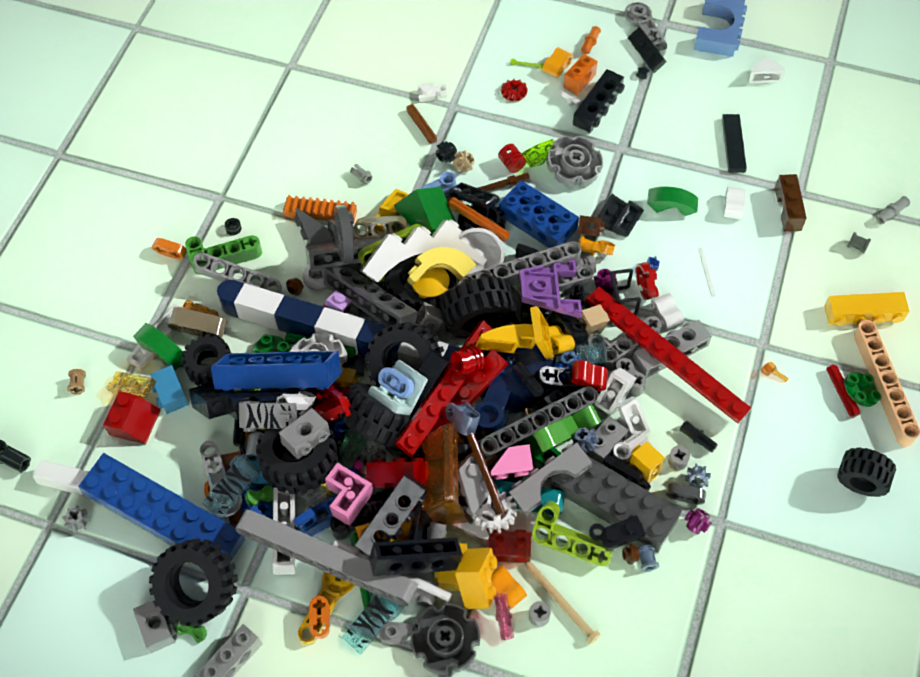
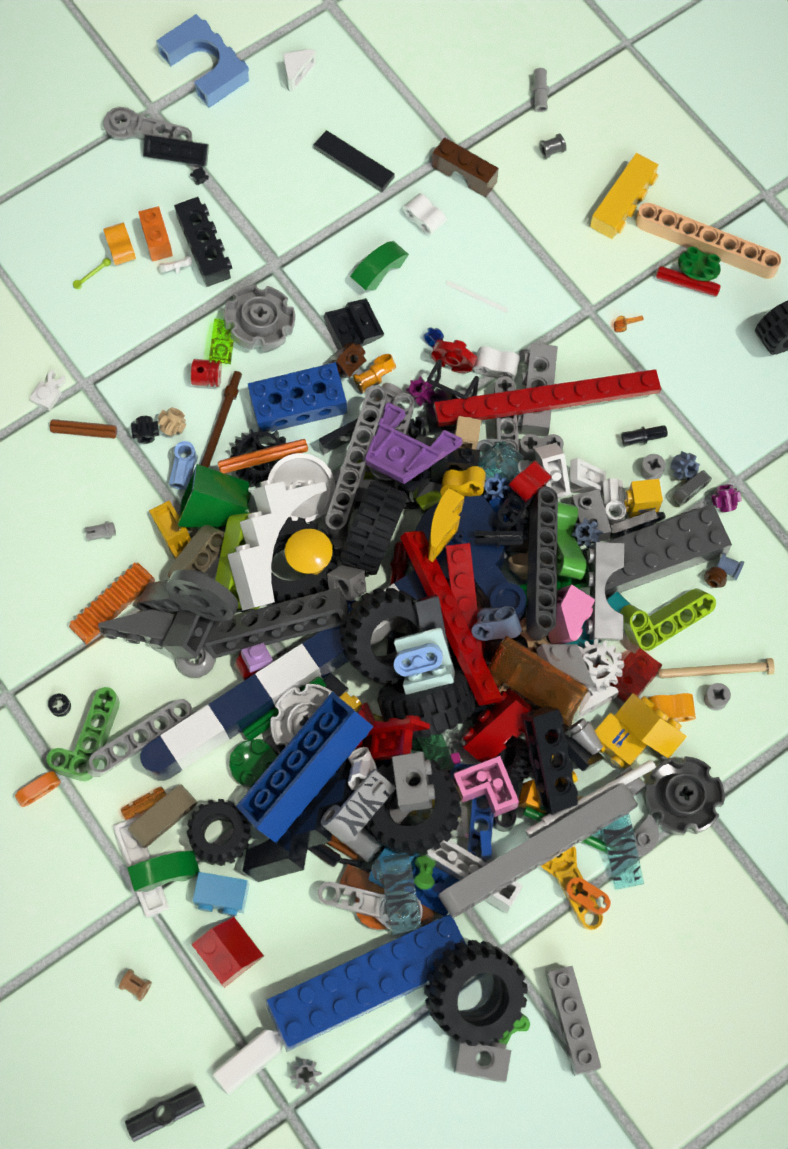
camera: 55 degrees left, 10 degrees up
clear yellow plate [106,371,156,398] -> none
reddish brown plate [286,278,304,296] -> none
black brick [369,537,462,576] -> none
light yellow arch [407,247,477,285] -> none
black tile [449,182,500,210] -> none
red piece [450,346,485,376] -> none
reddish brown bar [466,433,506,515] -> none
clear pink pin [493,593,514,640] -> none
red gear [501,78,528,101] -> none
yellow tile [530,306,554,360] -> none
orange axle [581,26,601,54] -> none
black hinge [589,515,646,552] -> none

